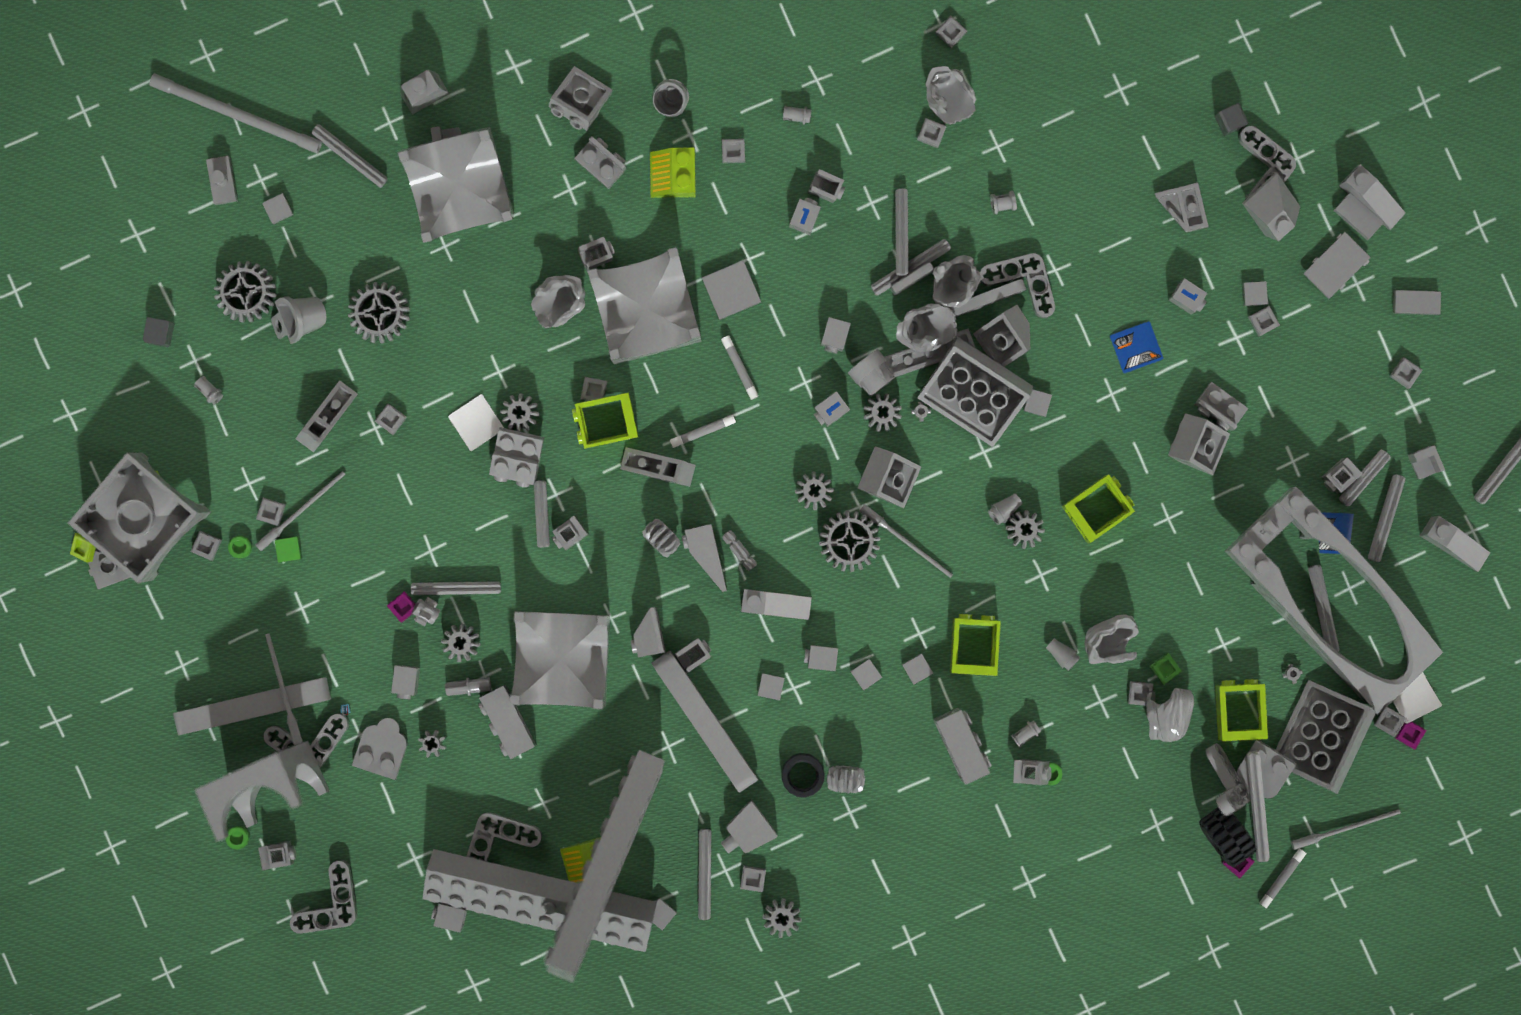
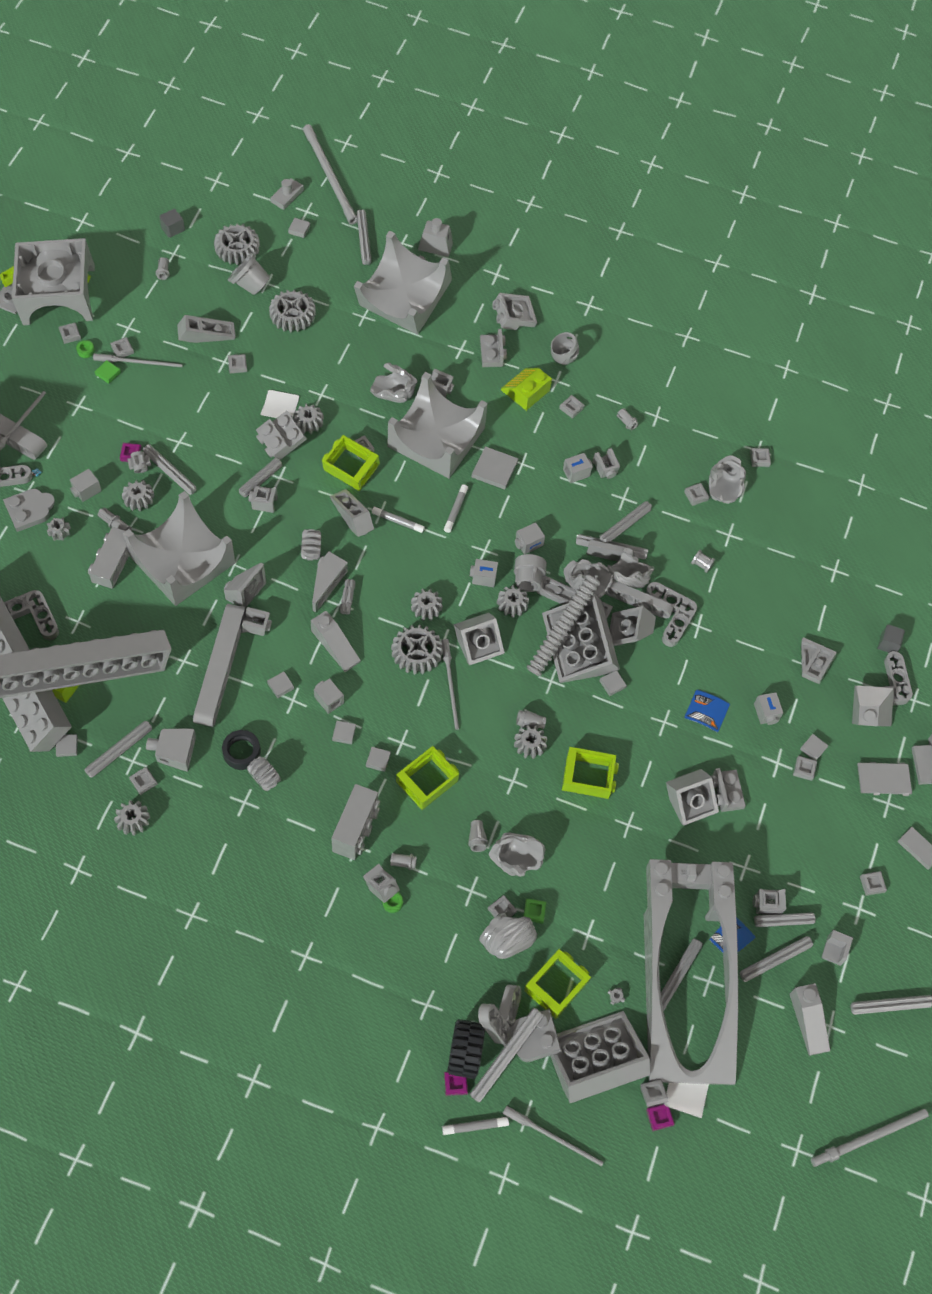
camera: 45 degrees right, 25 degrees down
light grey piece [911,402,931,422] -> none
none -> light grey piece [526,575,600,676]

